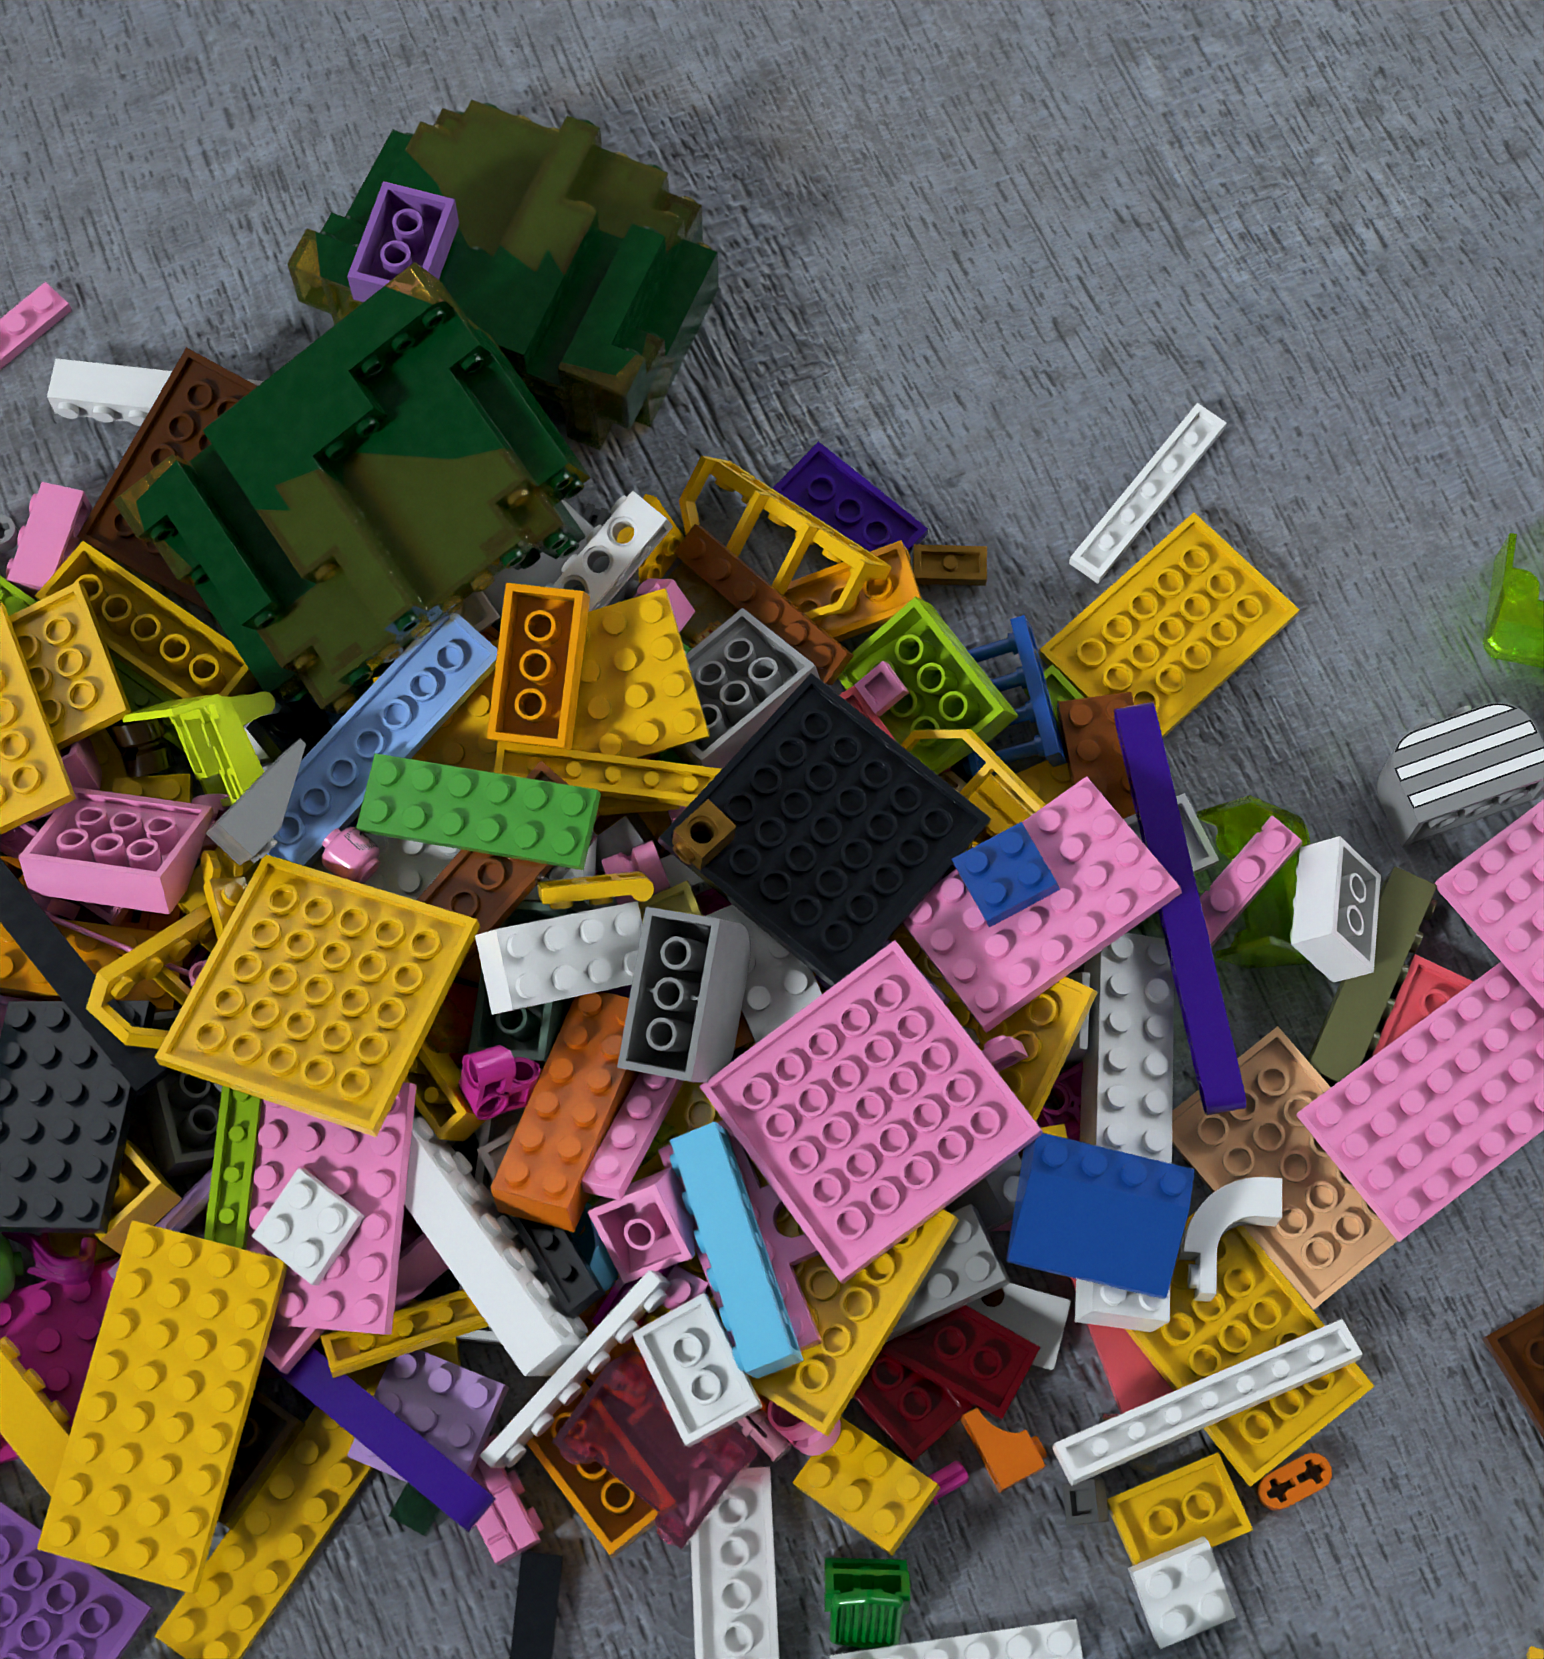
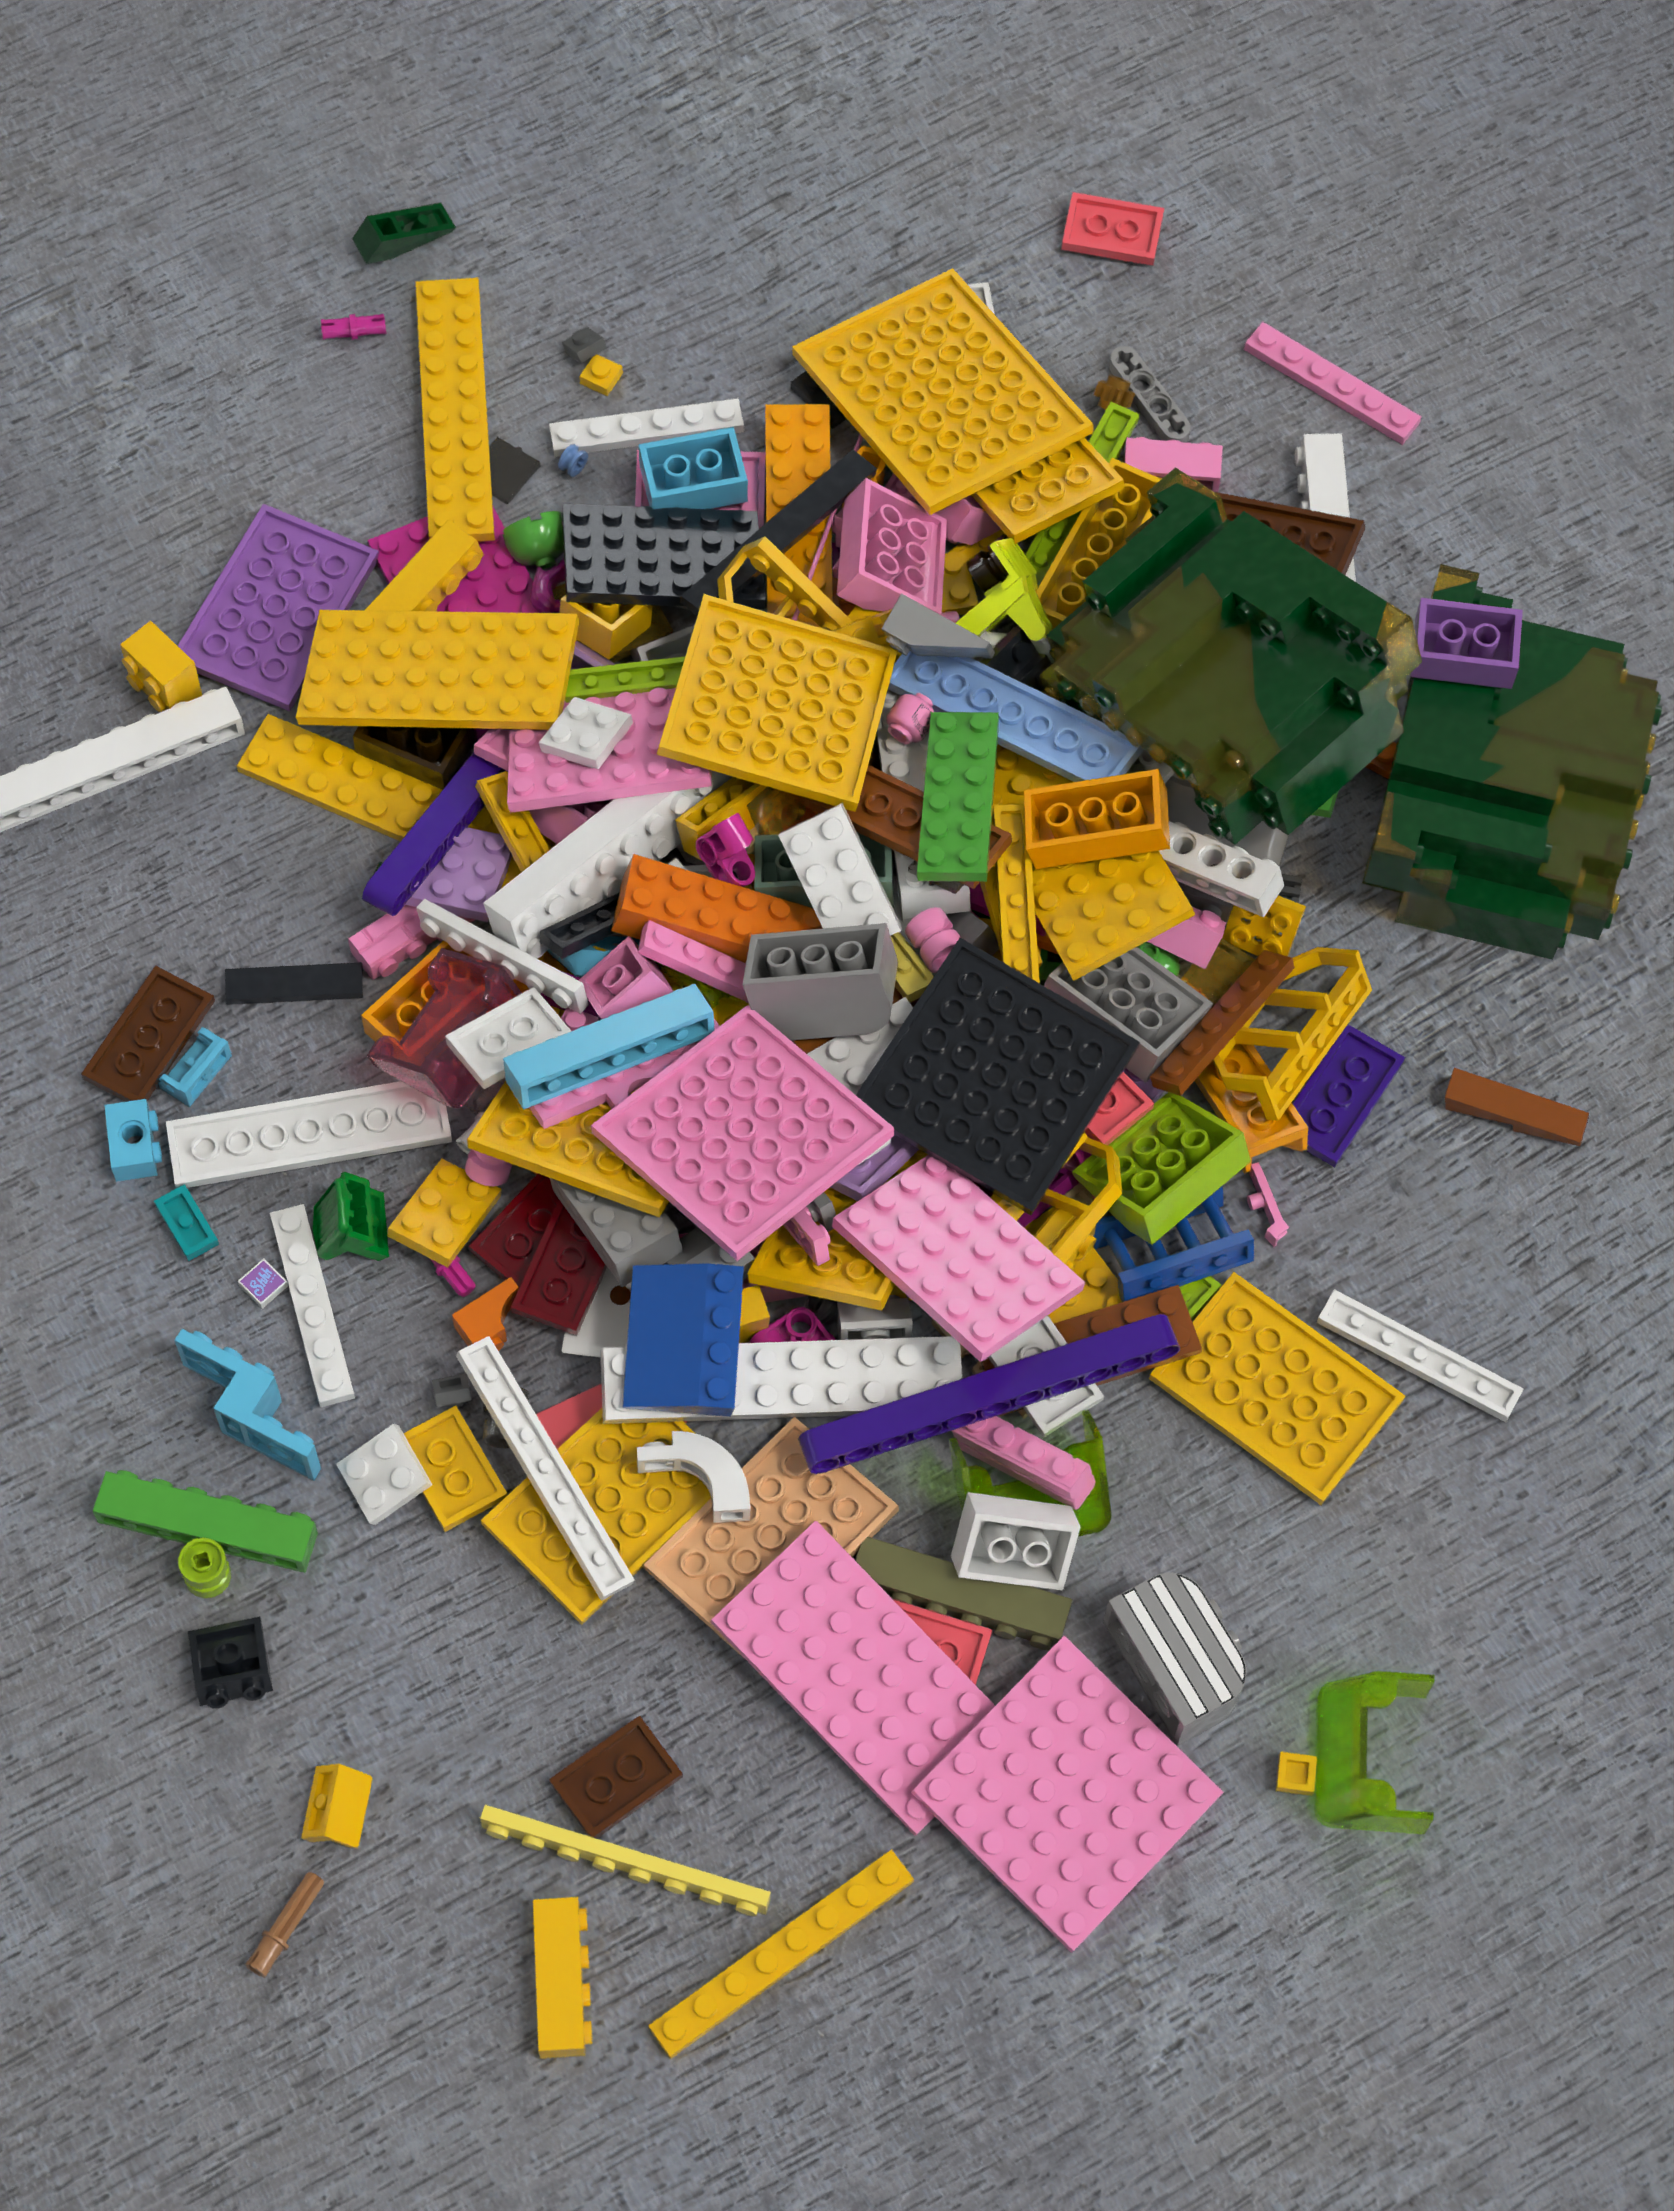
camera: 80 degrees right, 5 degrees down
yellow plate [538,871,654,909] -> none
pearl gold brick [672,799,736,870] -> none
bright pink plate [855,661,909,716] -> none
pearl gold plate [913,544,987,586] -> none
blue plate [952,822,1060,928] -> none
orange beam [1257,1453,1332,1511] -> none
none -> bright pink piece [1247,1162,1289,1247]
none -> dark orange slope [1445,1068,1589,1146]

